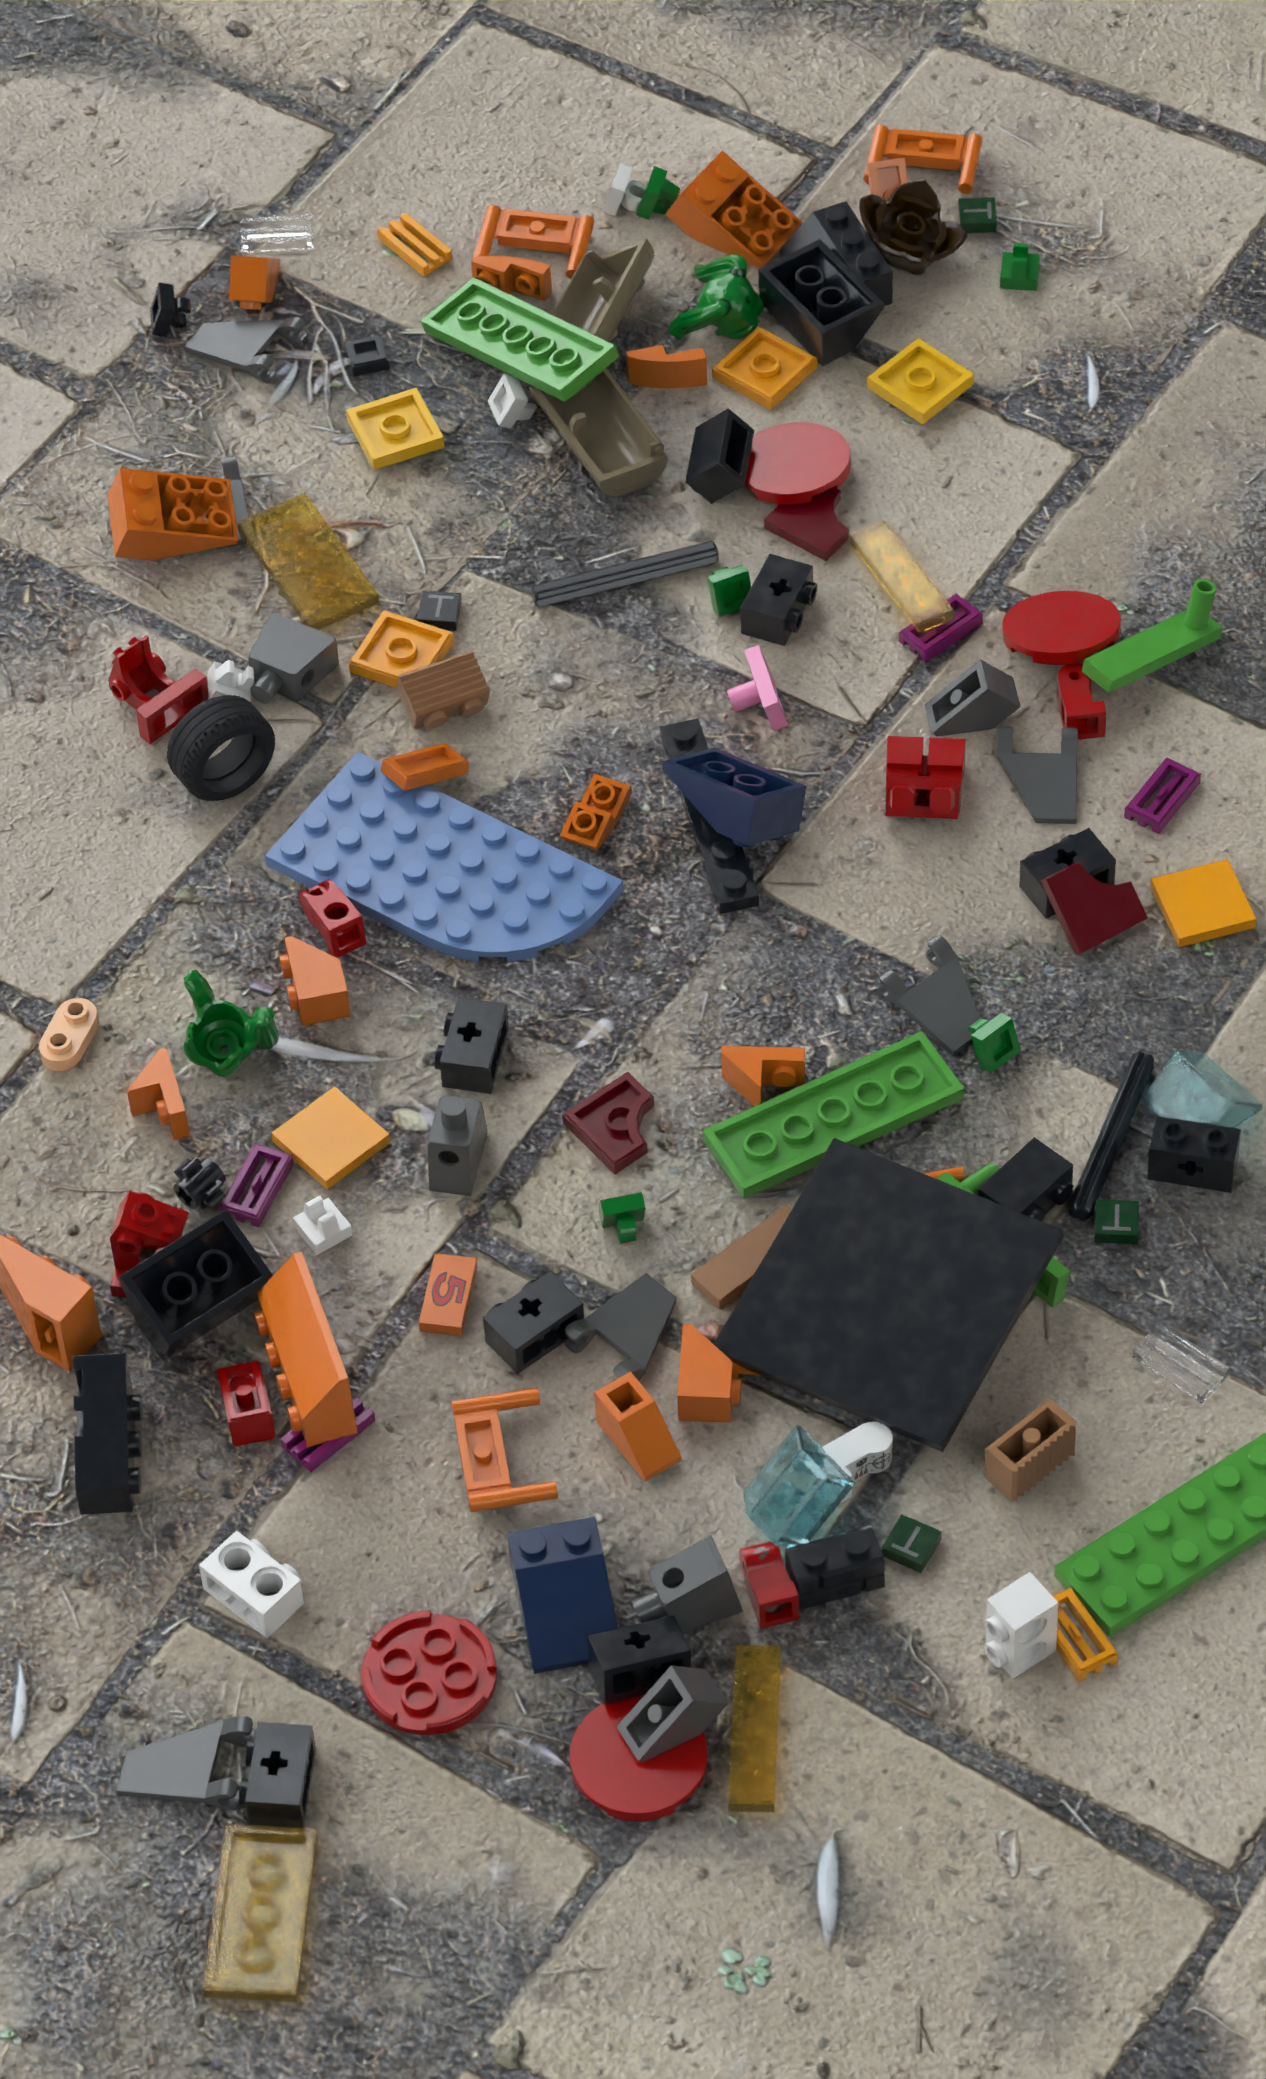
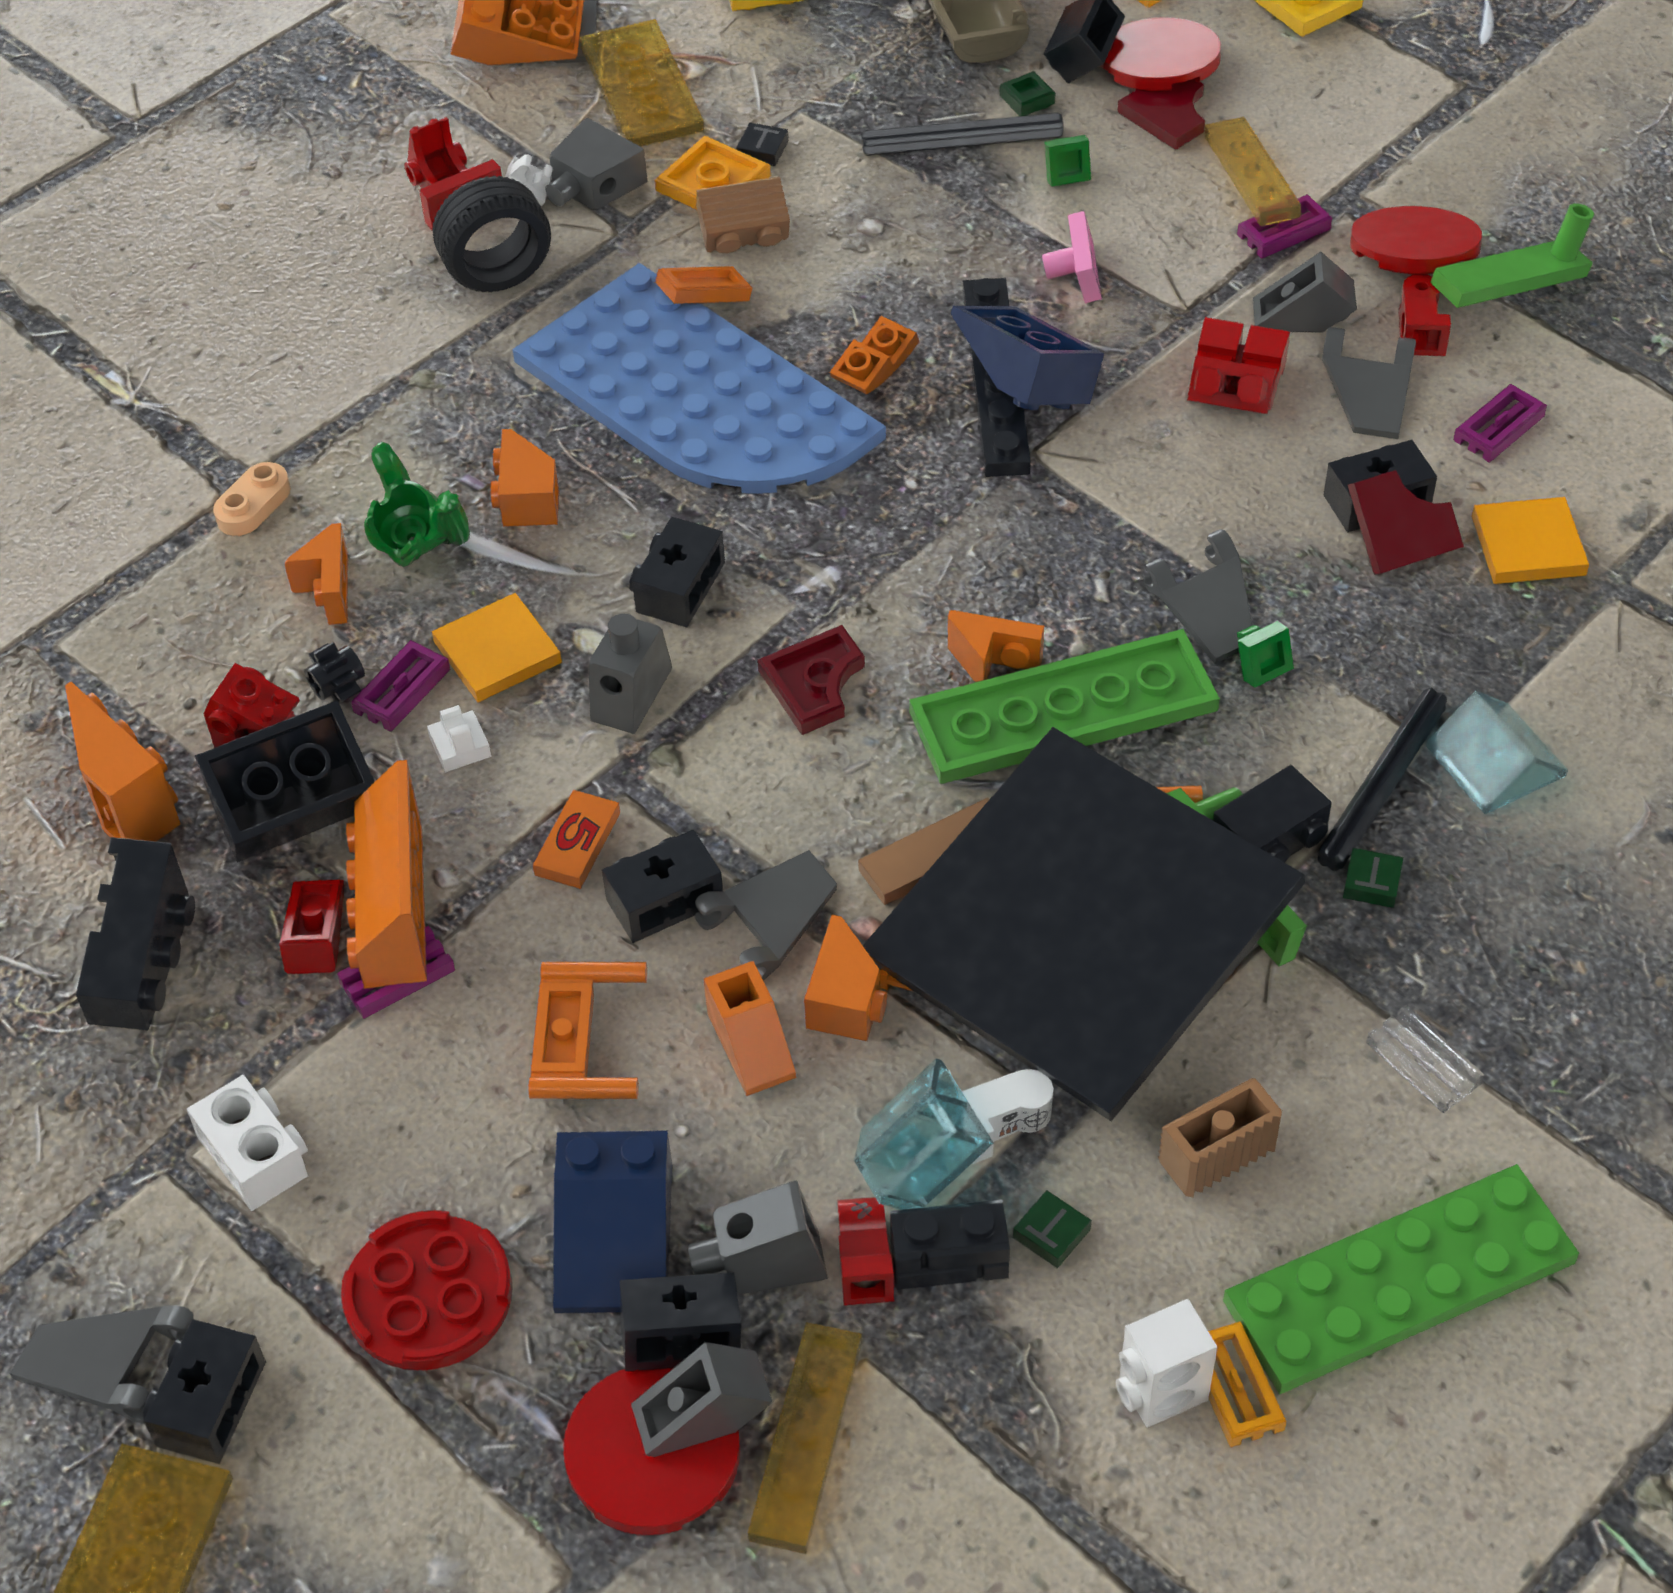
camera: 10 degrees right, 0 degrees up
red leg [299,879,367,958] -> none
green tile [599,1192,646,1244] -> none
black brick [740,554,818,646] -> none
black brick [1147,1115,1241,1193] -> none
none -> dark green tile [1000,71,1056,116]

